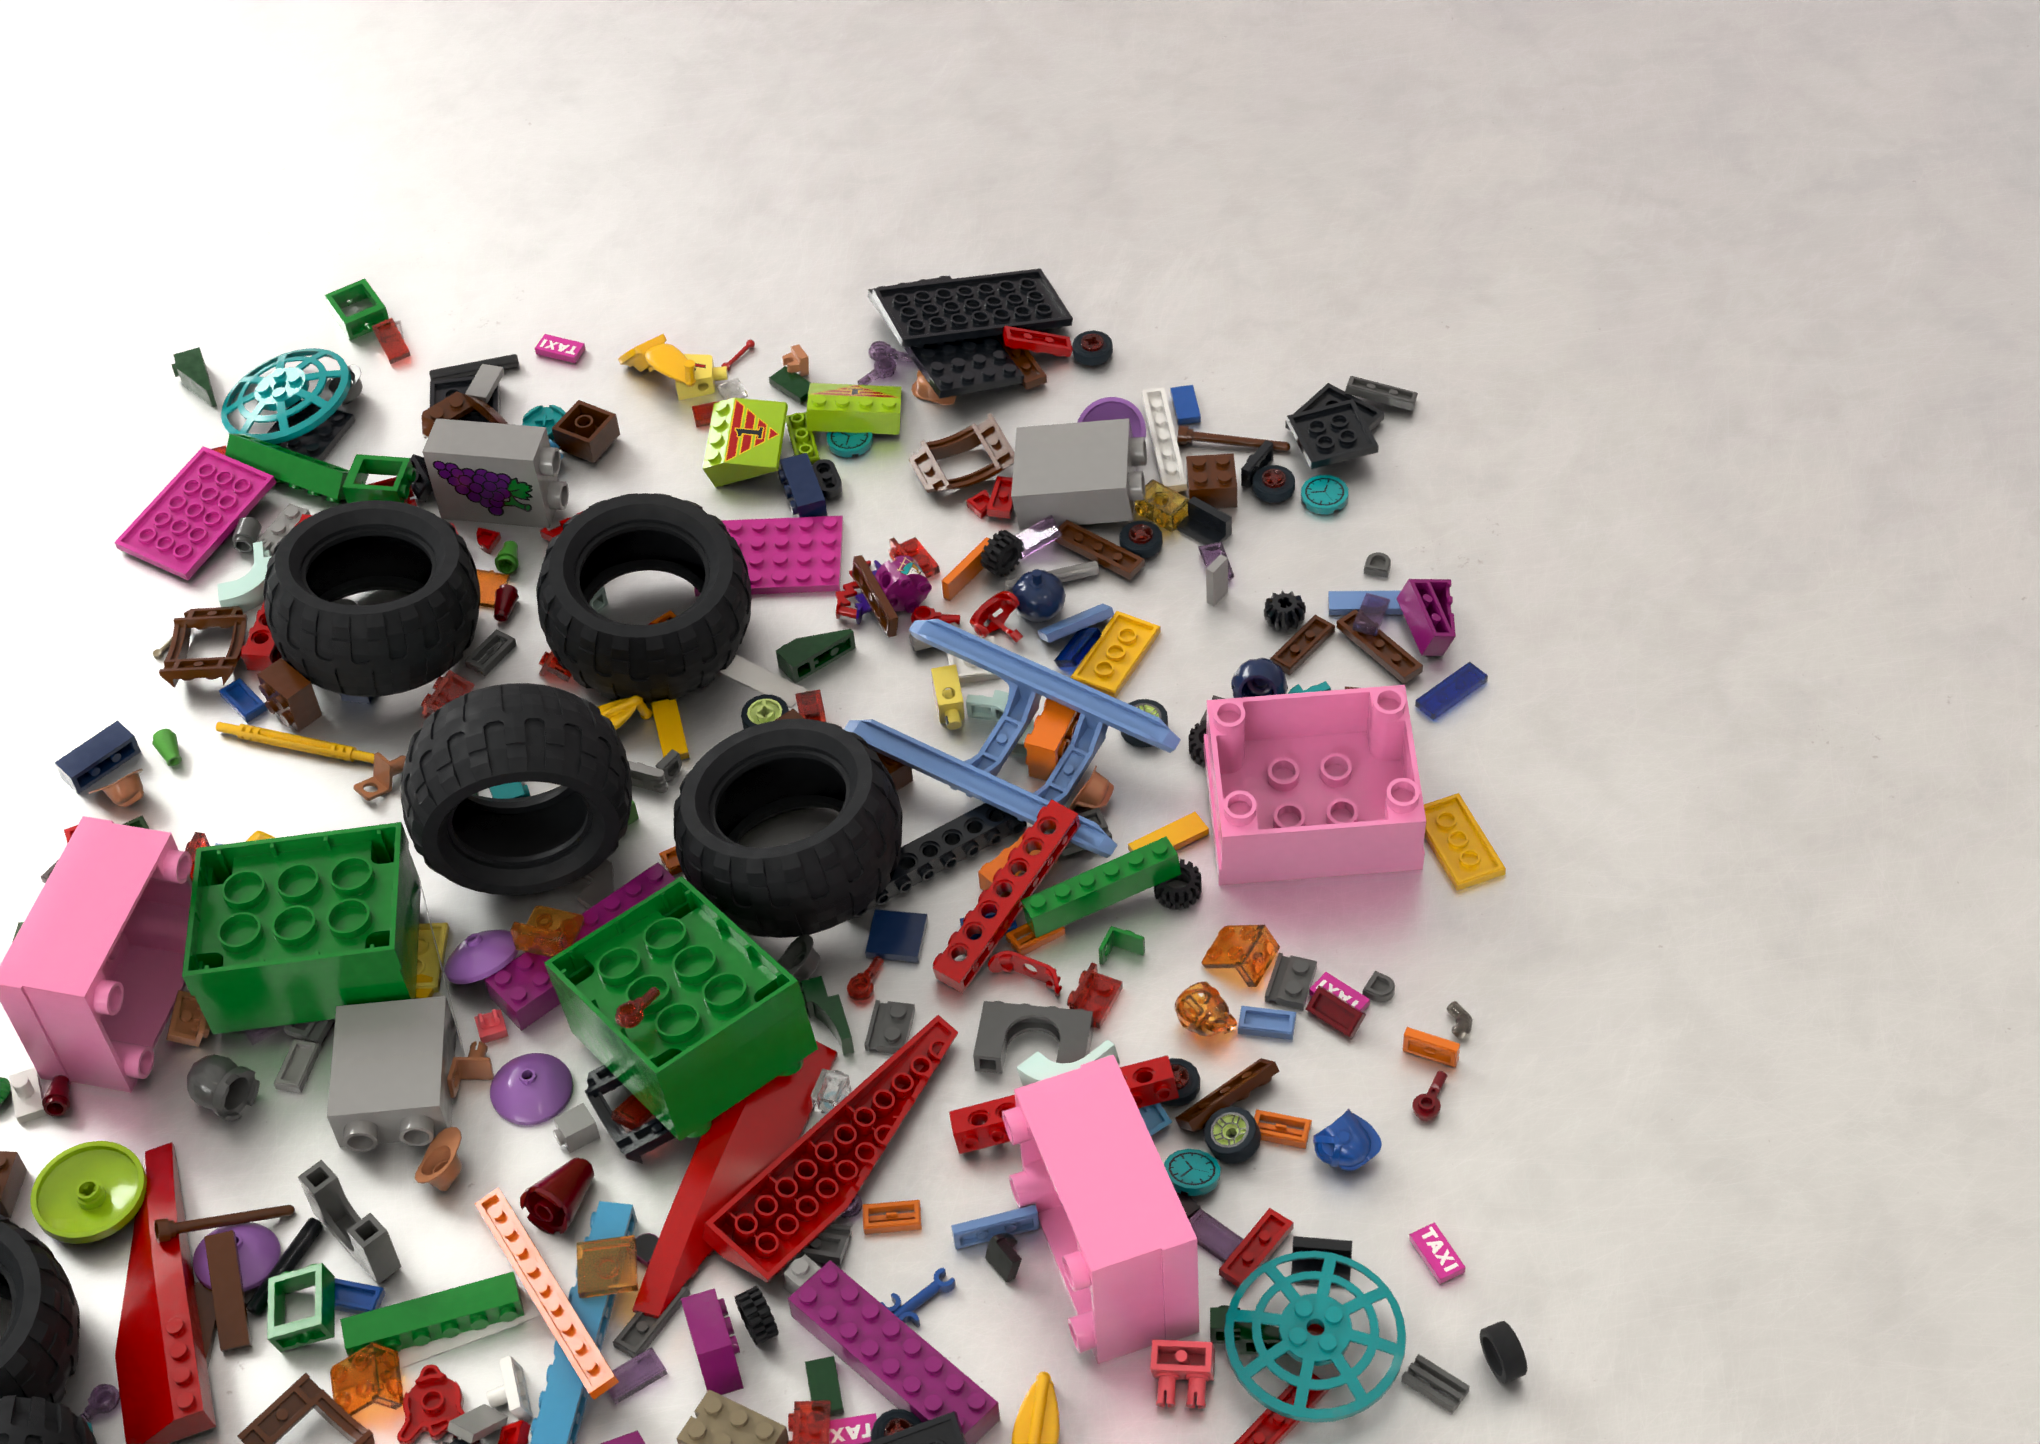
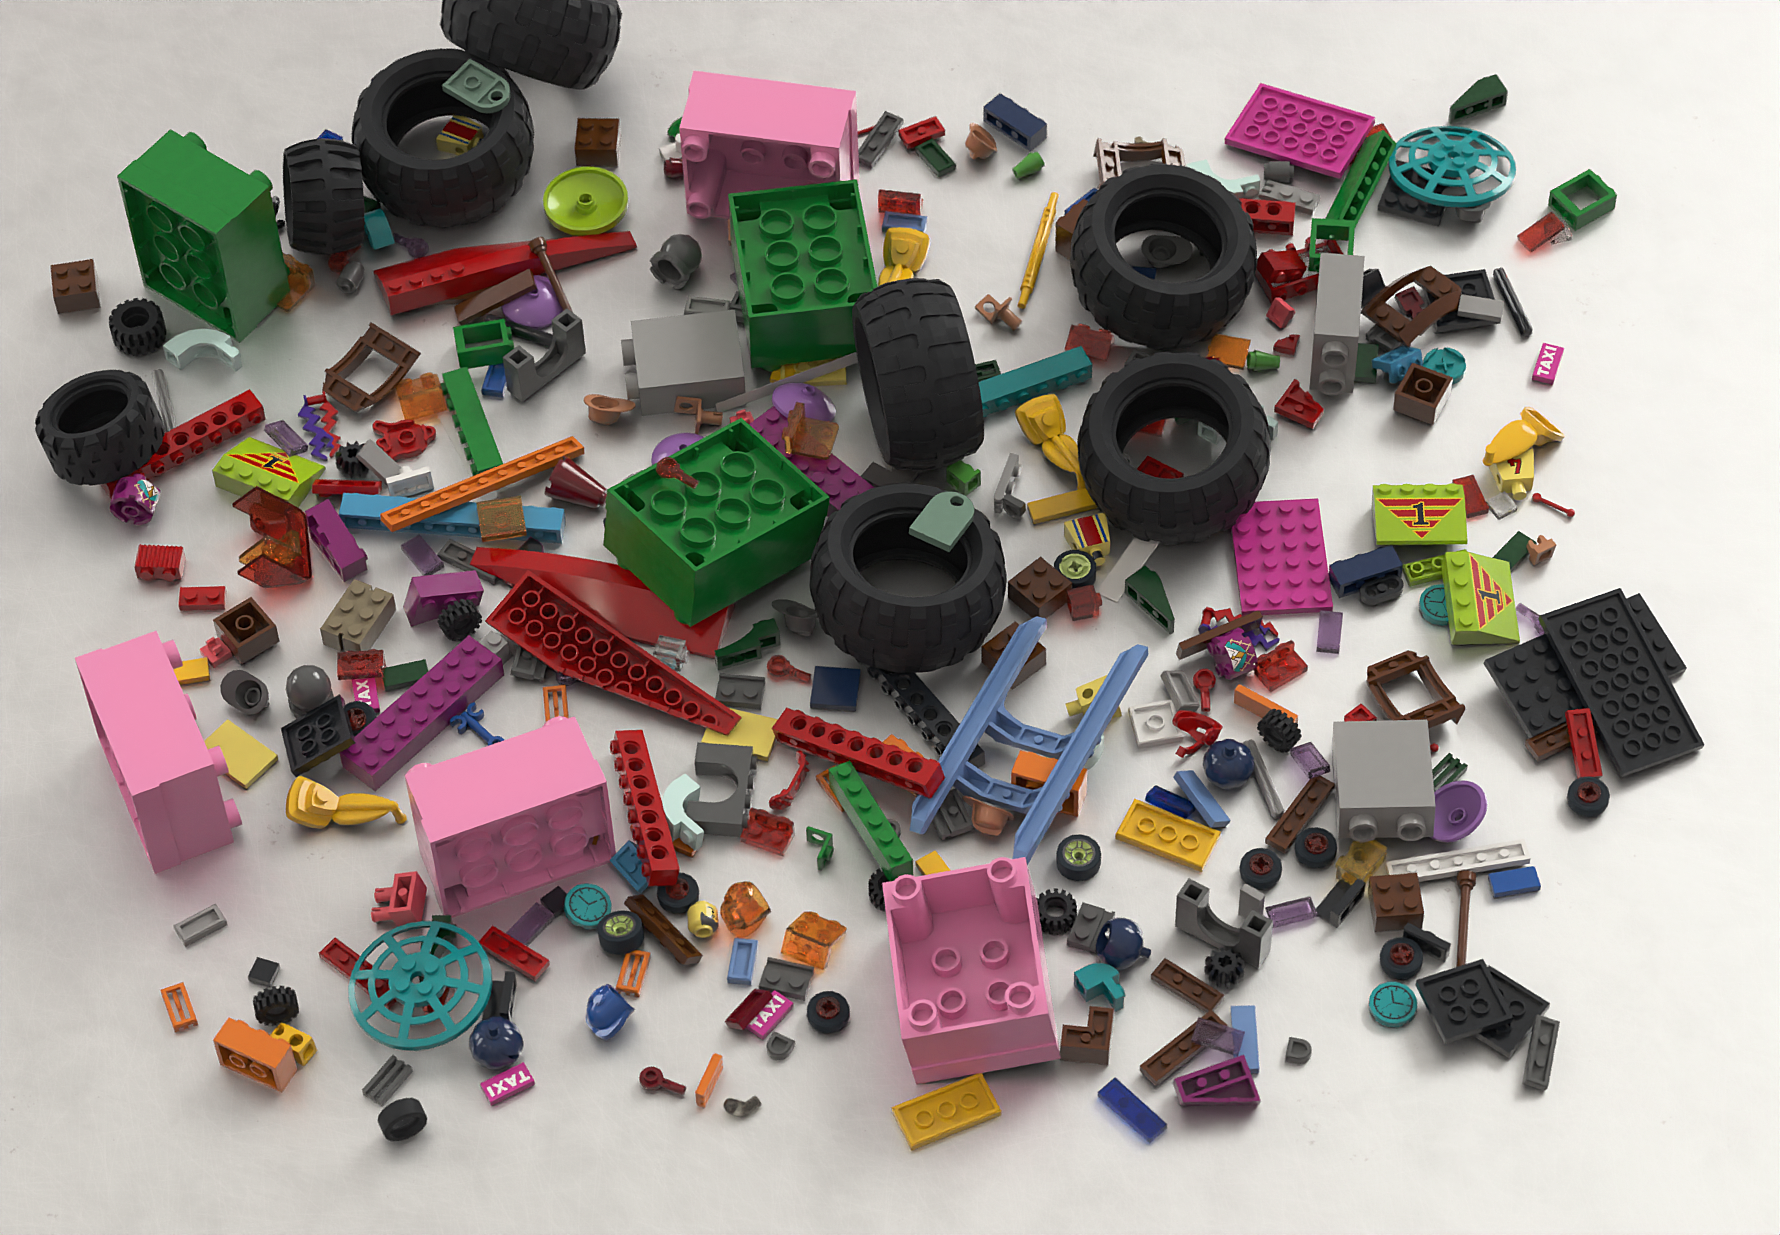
camera: 85 degrees right, 5 degrees up
none -> dark blue piece [469,1016,524,1070]
none -> light yellow head [687,901,719,938]
none -> light yellow tile [701,708,778,761]
none -> black wheel [807,991,850,1033]
none -> sand green tile [909,491,974,552]
none -> torso [1064,513,1110,566]
none -> dark grey arch [1175,878,1273,968]
none -> black wheel [1239,848,1282,889]
none -> clear purple tile [1316,610,1343,654]

